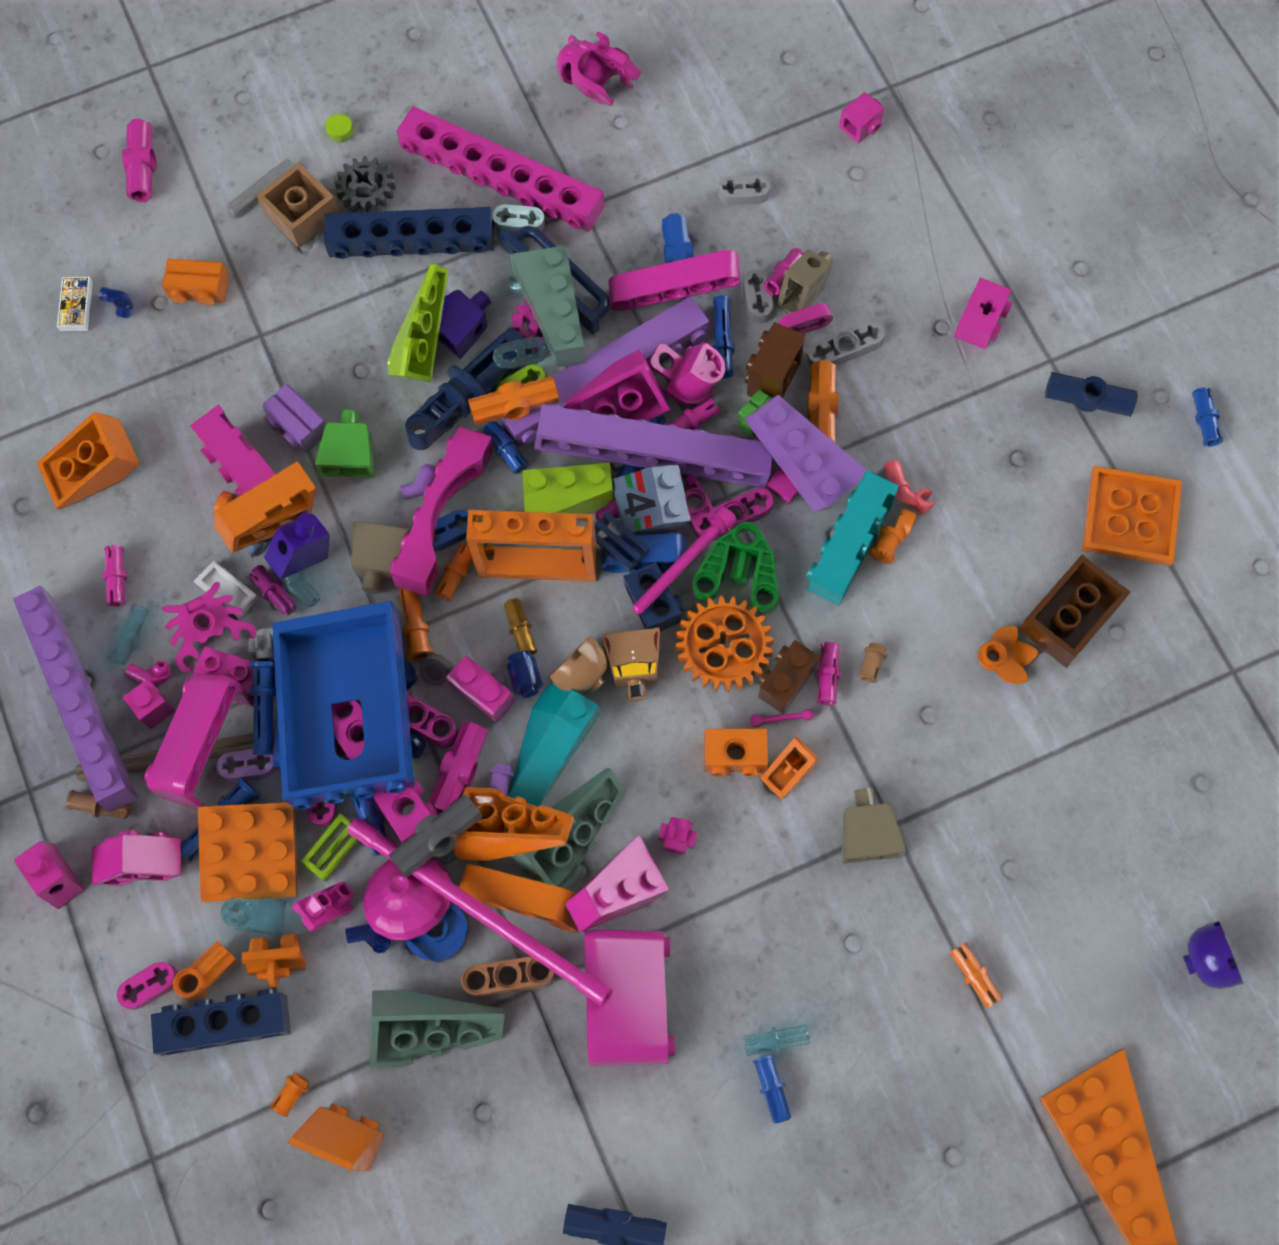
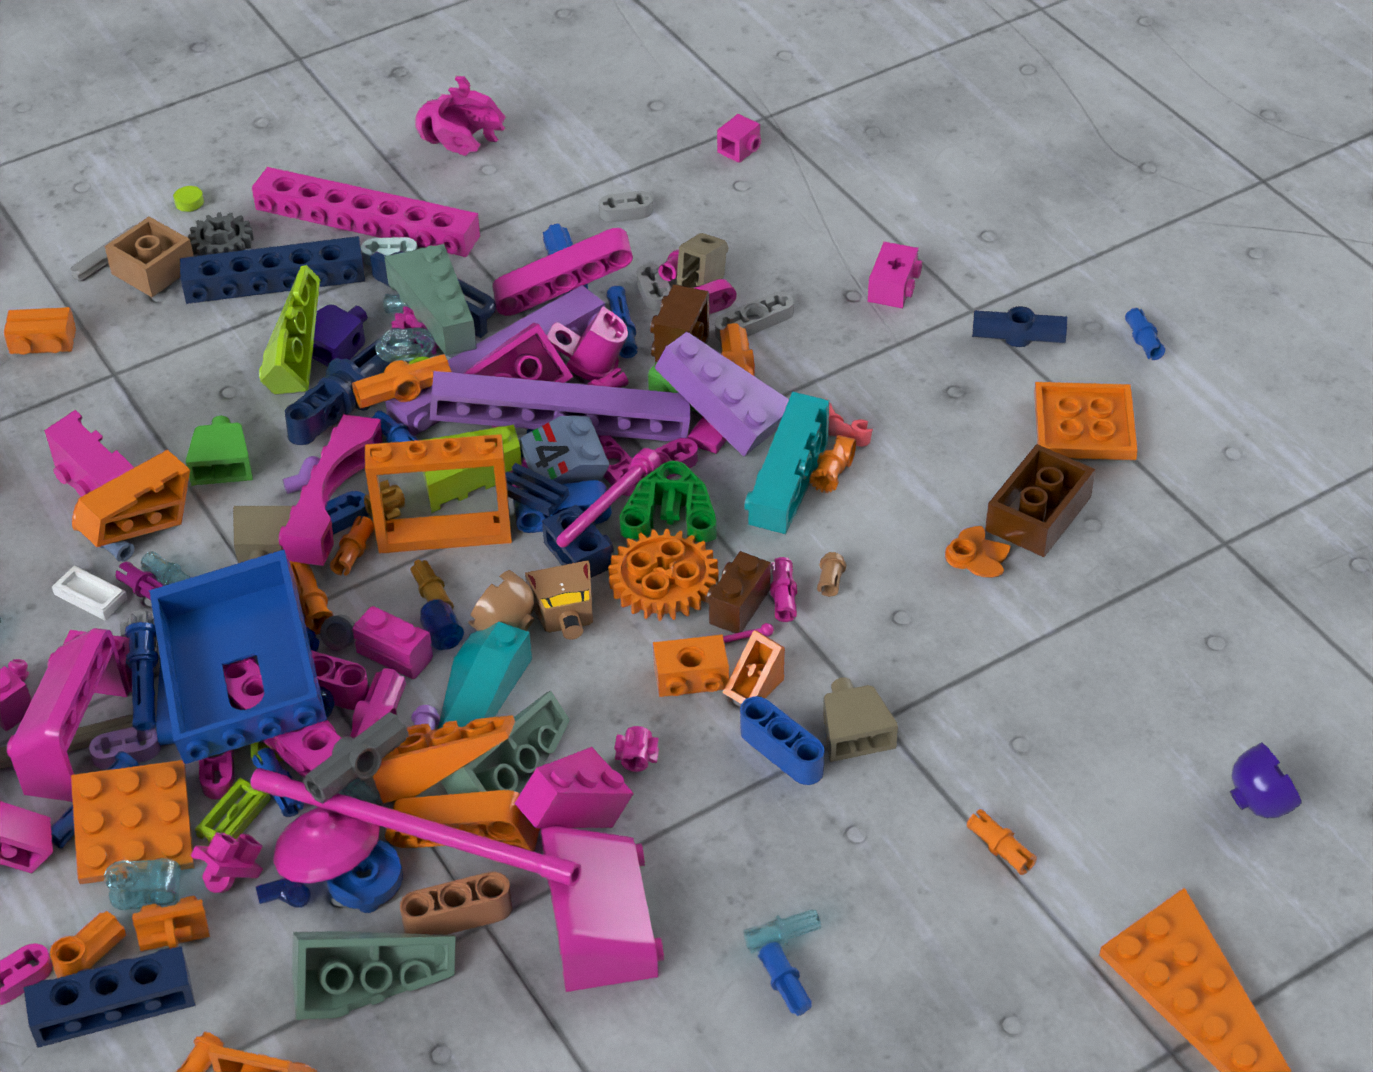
camera: 10 degrees left, 25 degrees down
dark pink animal [162,582,257,673] -> none
medium lavender brick [262,384,327,453] -> none
dark purple torso [264,513,330,580] -> none
none -> blue beam [740,696,825,785]

